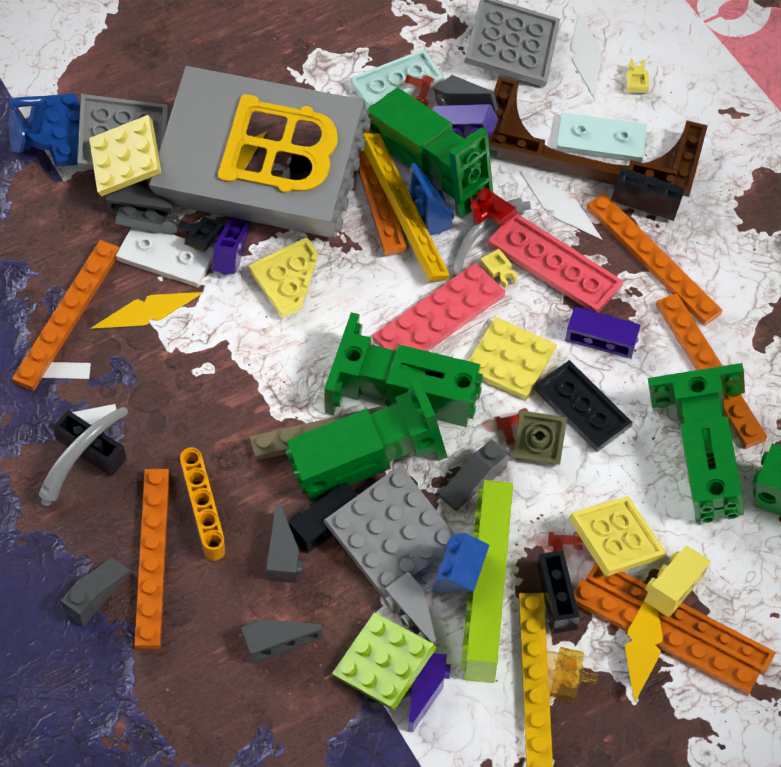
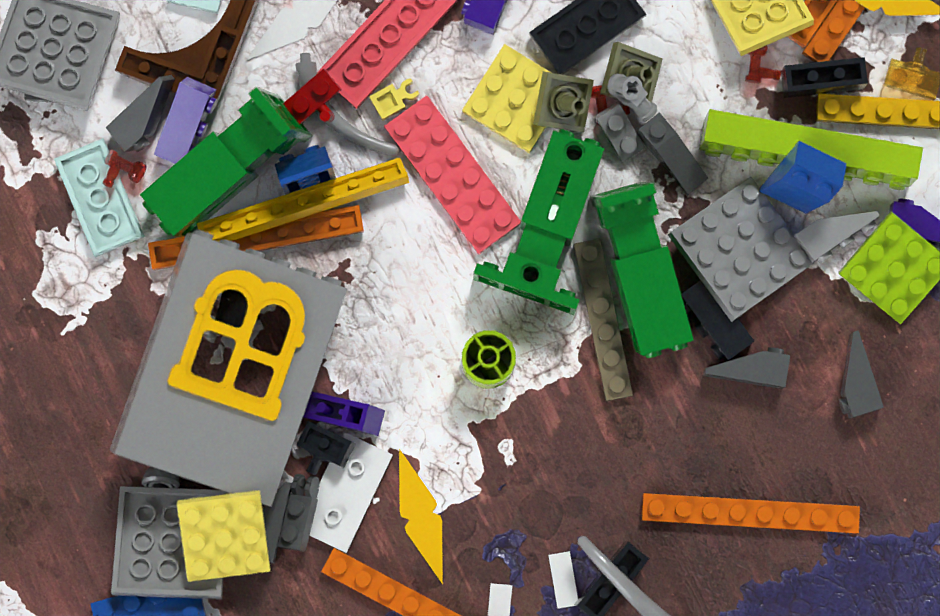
camera: 85 degrees left, 25 degrees up
dark grey slope [61,557,131,627] -> none
light orange beam [180,448,225,561] -> none
light yellow plate [248,237,318,319] -> none
none -> lime cylinder [462,331,516,389]
none -> olive plate [533,71,594,133]
none -> light grey plate [595,102,645,162]
none -> light grey connector [607,73,657,123]

